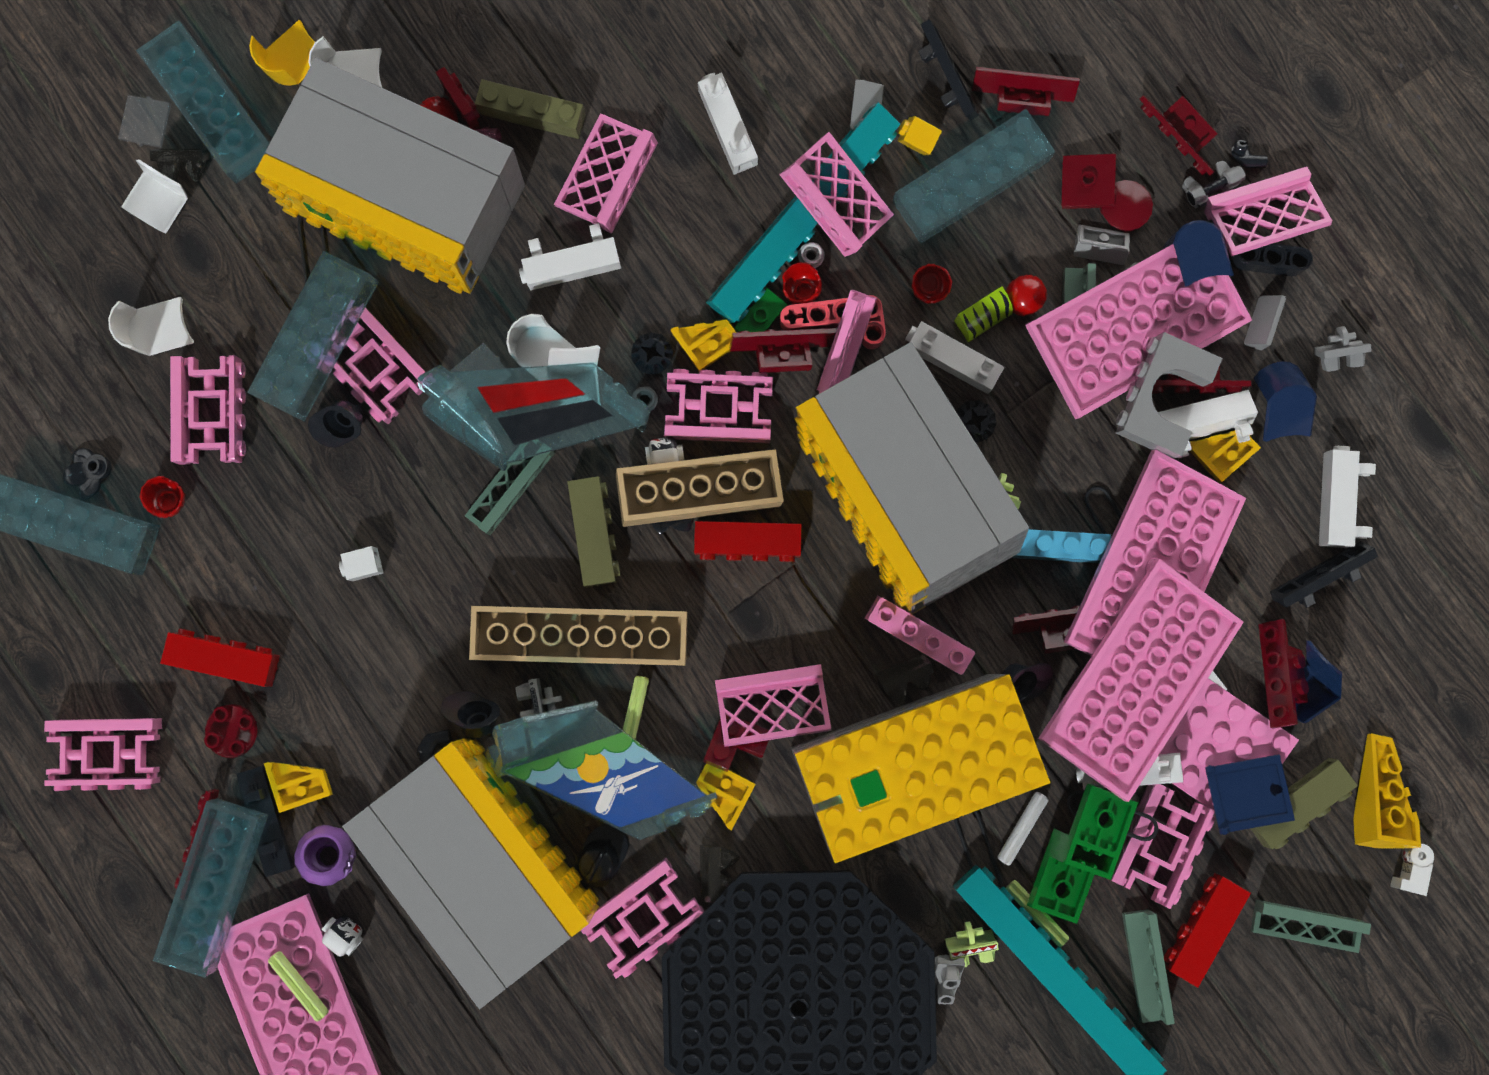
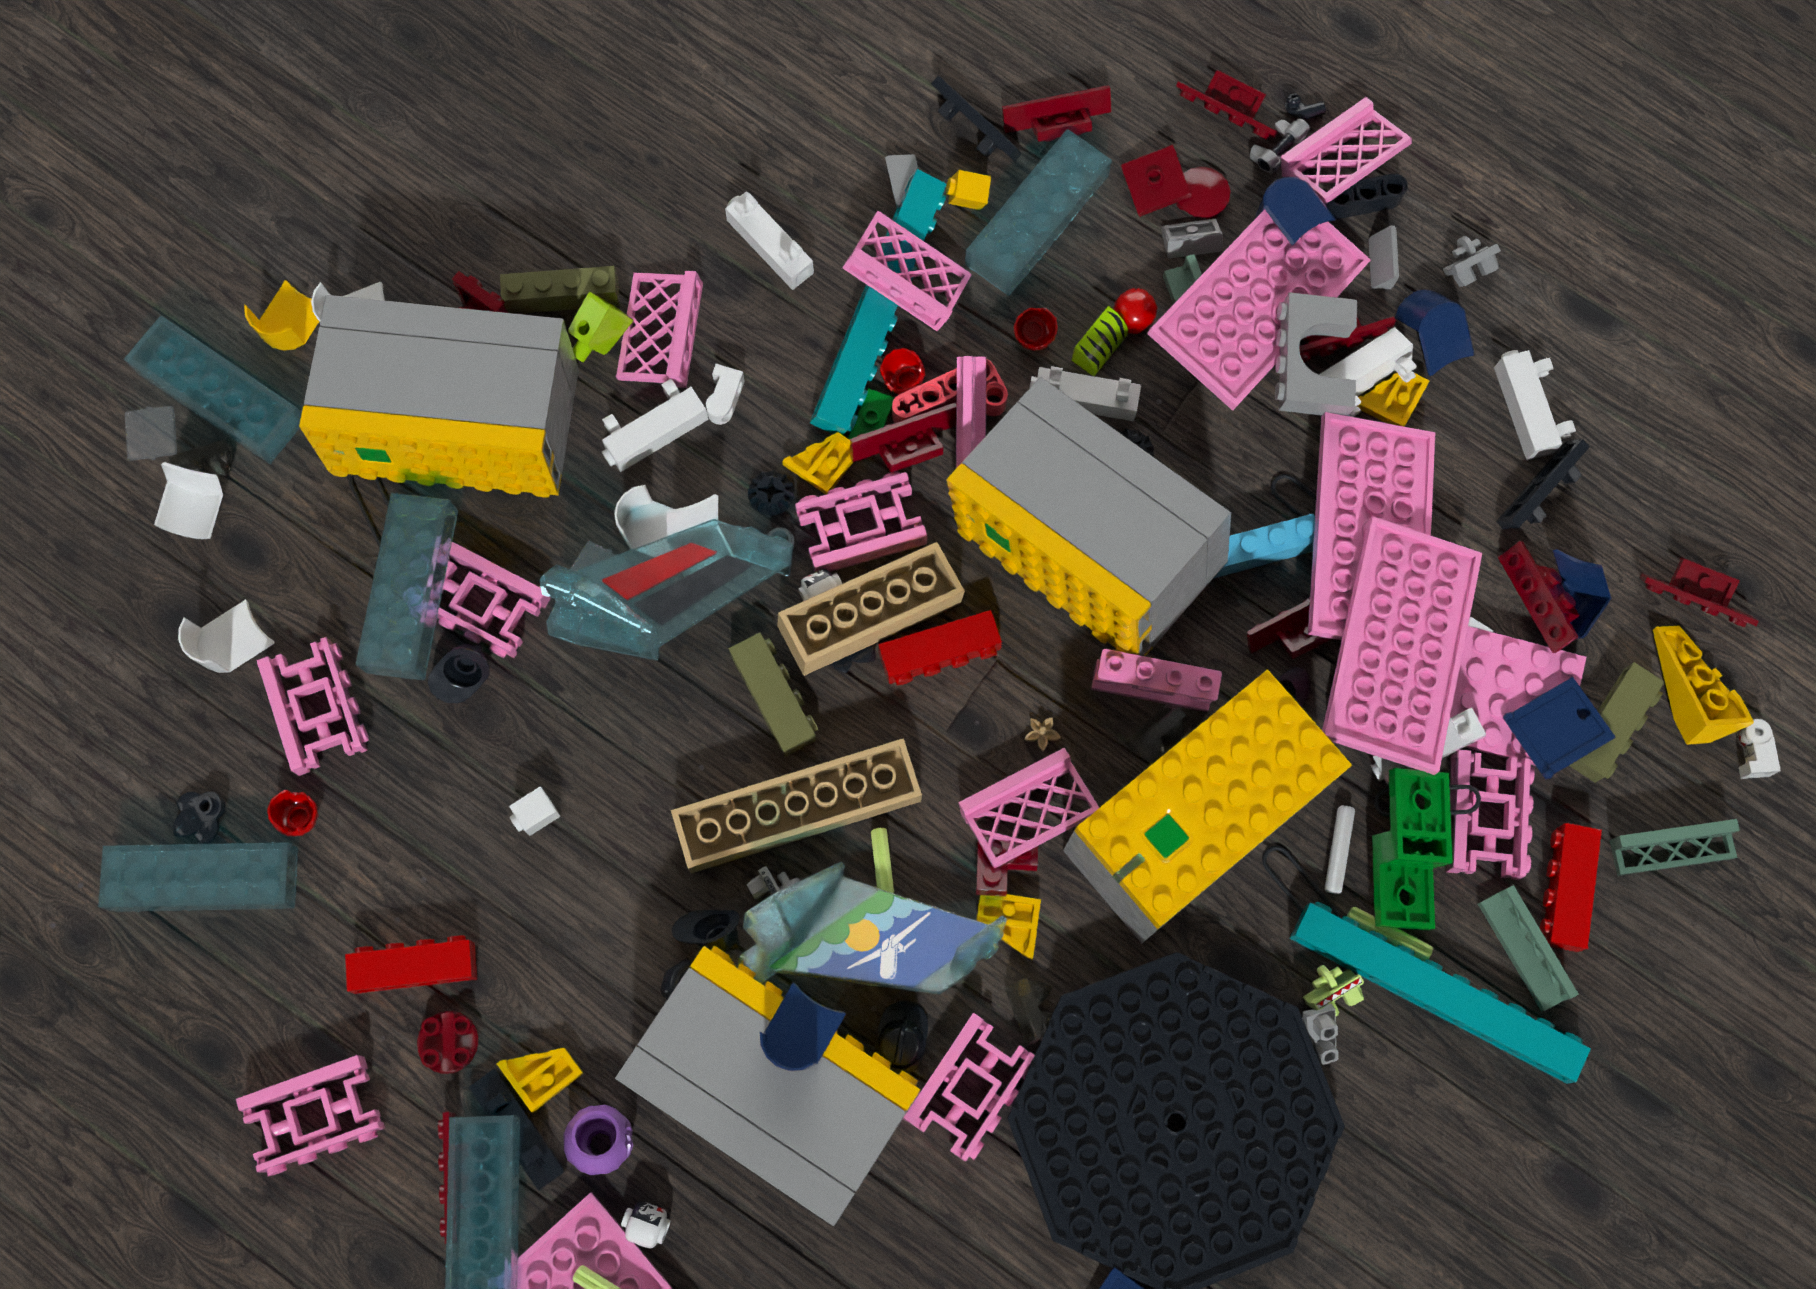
camera: 20 degrees left, 10 degrees down
sand green fence [465,440,555,535] -> none
white plate [798,242,824,268] -> none
none -> lime torso [568,291,634,363]
none -> white leg [706,364,745,425]
none -> dark blue piece [760,983,846,1071]
none -> tan plant [1025,717,1061,751]
none -> dark red bracket [1640,557,1759,627]

